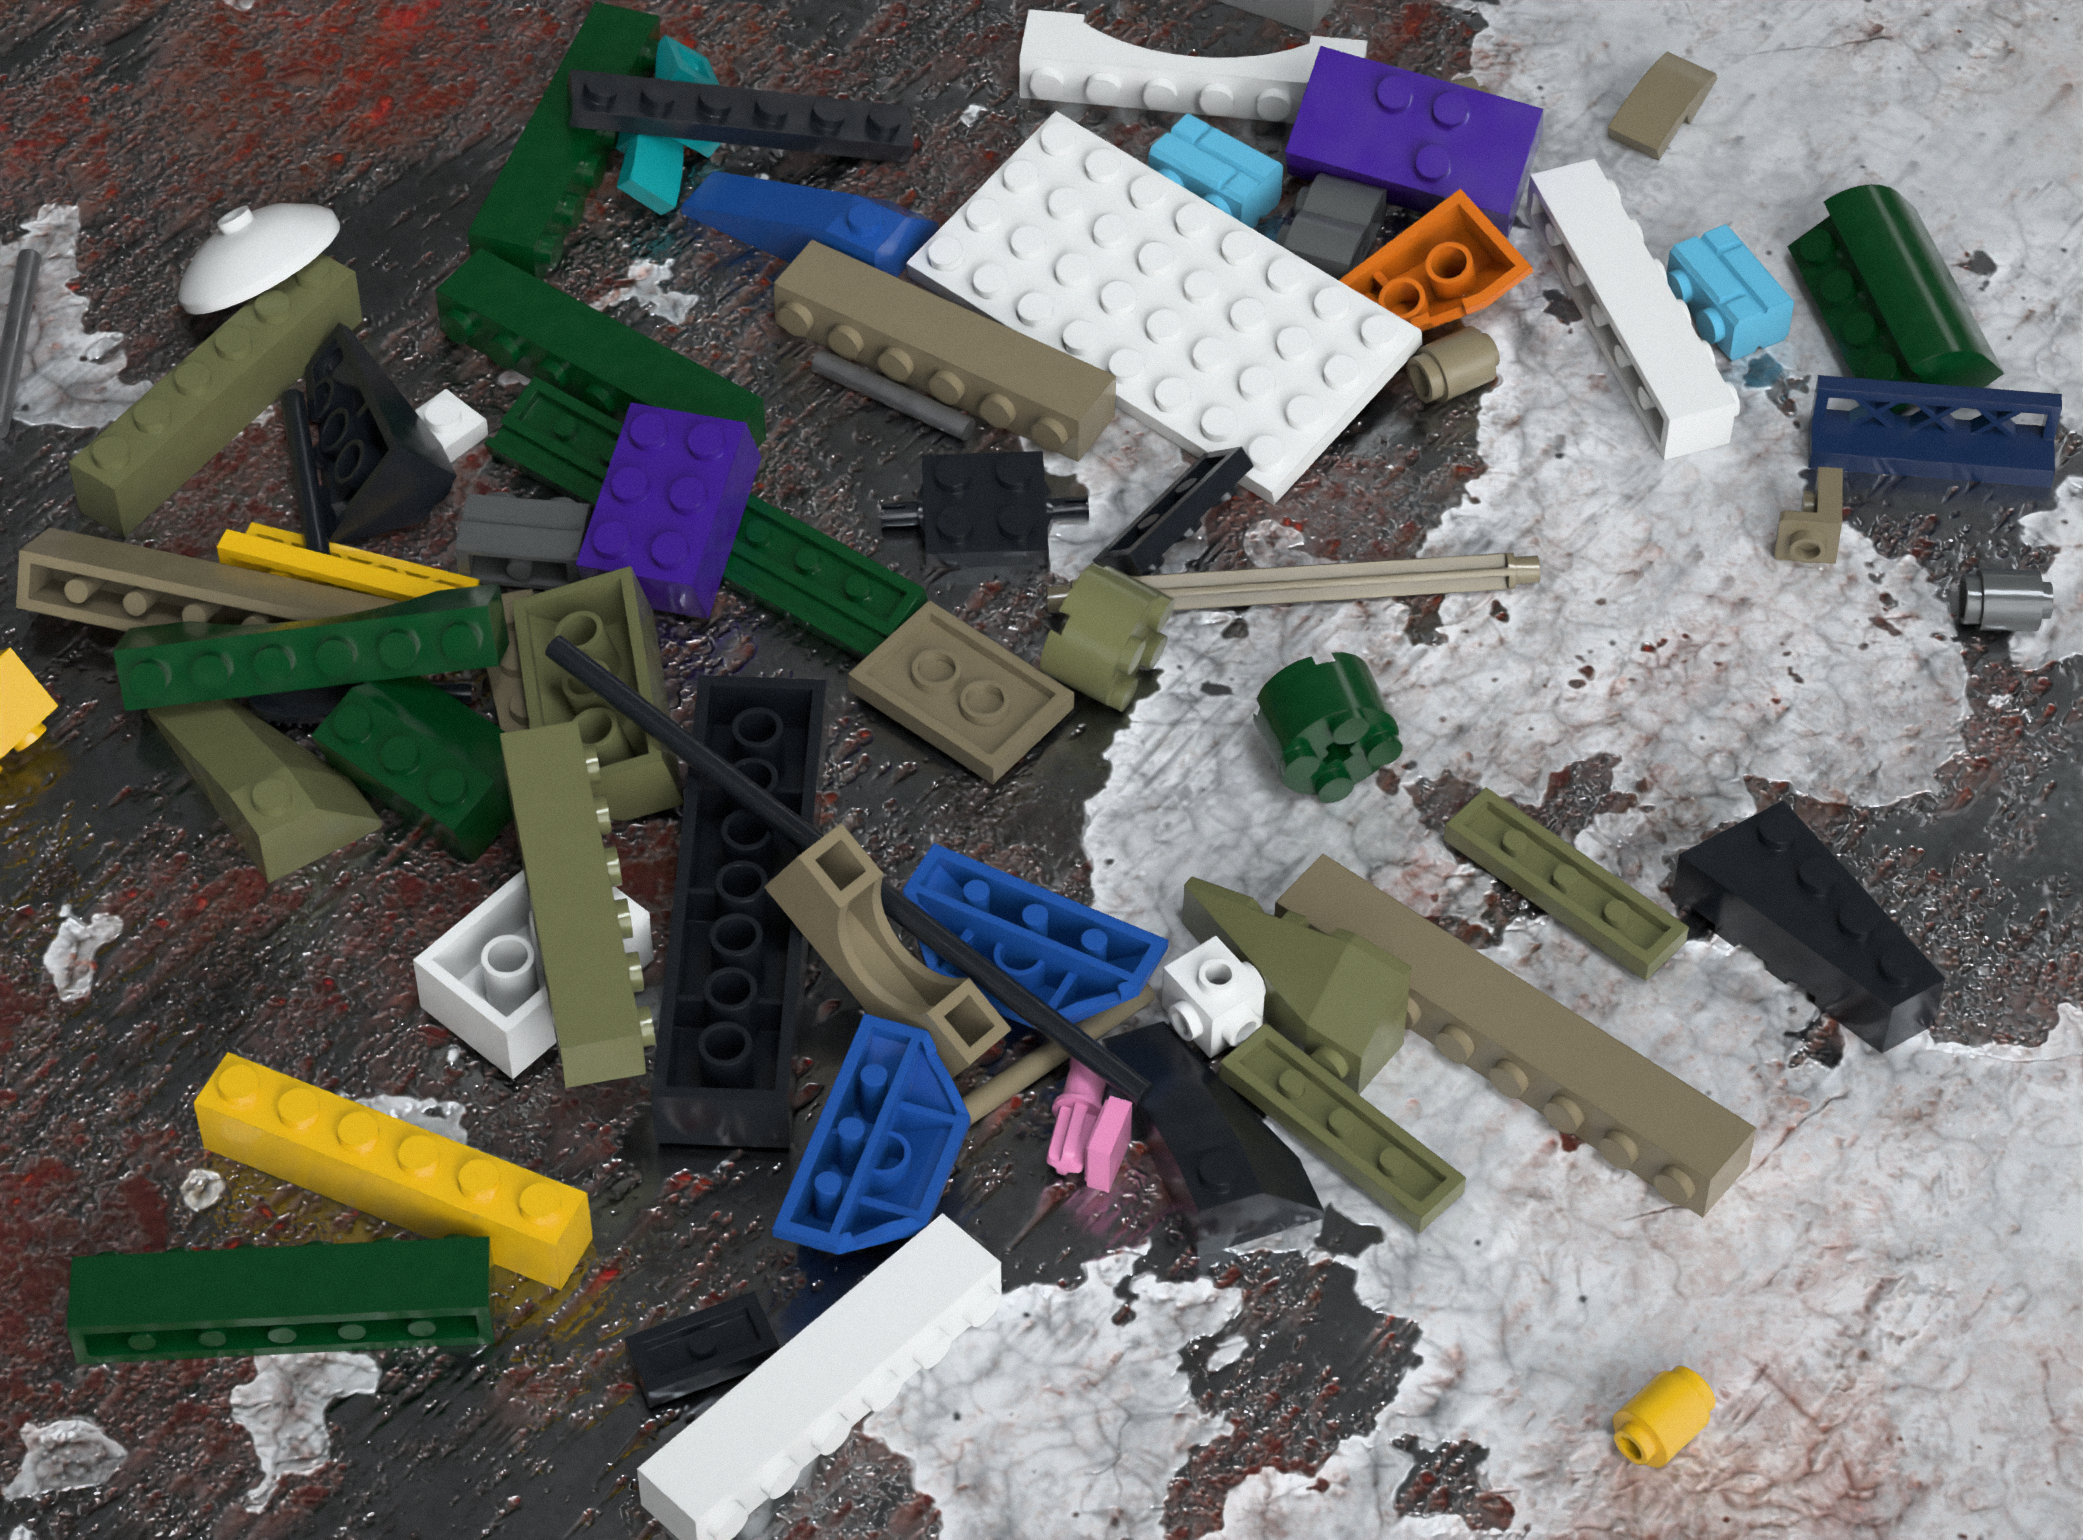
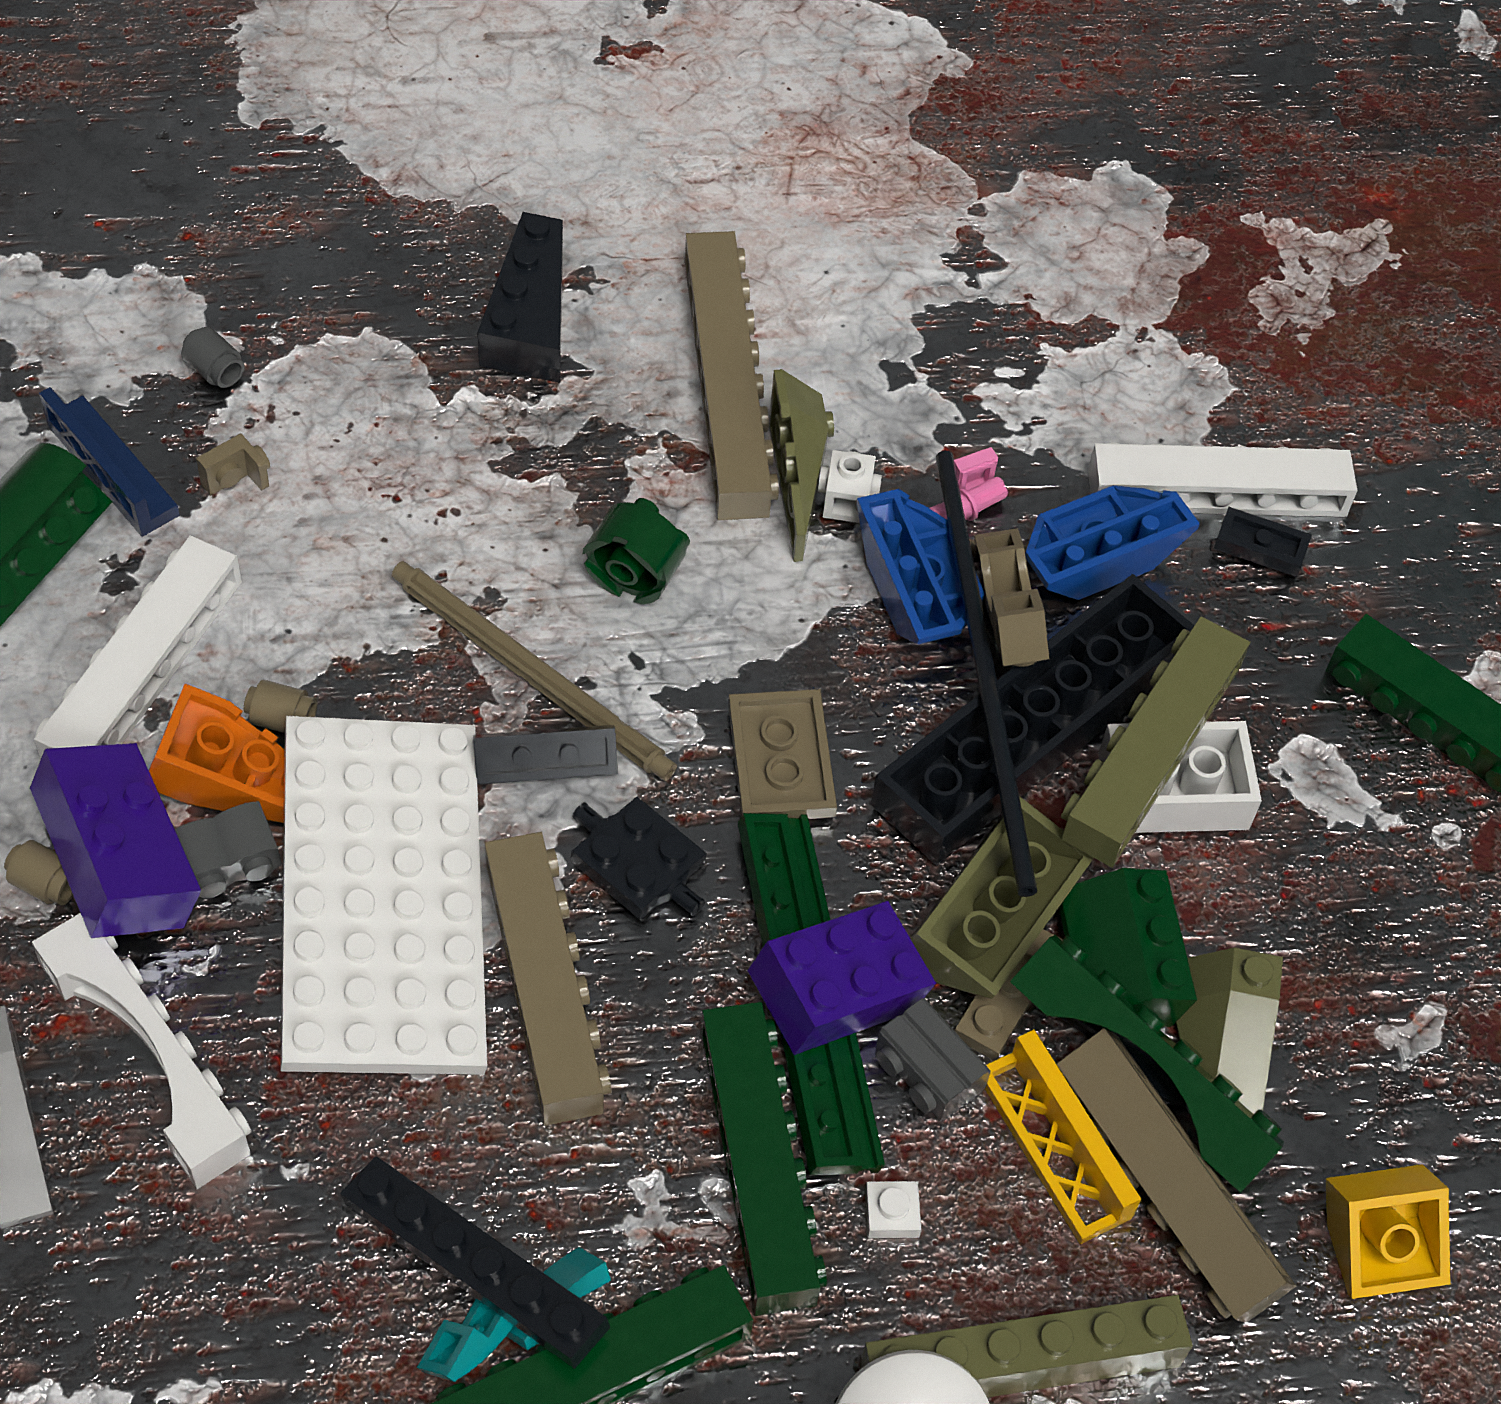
camera: 140 degrees left, 5 degrees up
yellow brick [193,1052,593,1290] -> none
black bar [280,389,331,555] -> none
black wedge [305,322,457,544] -> none
blue wedge [681,171,939,278] -> none
flat silver bar [811,349,975,441] -> none
olive brick [1040,562,1175,712] -> none
black wedge [1102,1021,1324,1257] -> none
medium azure brick [1148,113,1283,229] -> none
olive plate [1219,1023,1466,1234] -> none
olive plate [1443,787,1689,981] -> none
yellow brick [1612,1366,1716,1468] -> none
medium azure brick [1666,224,1794,361] -> none

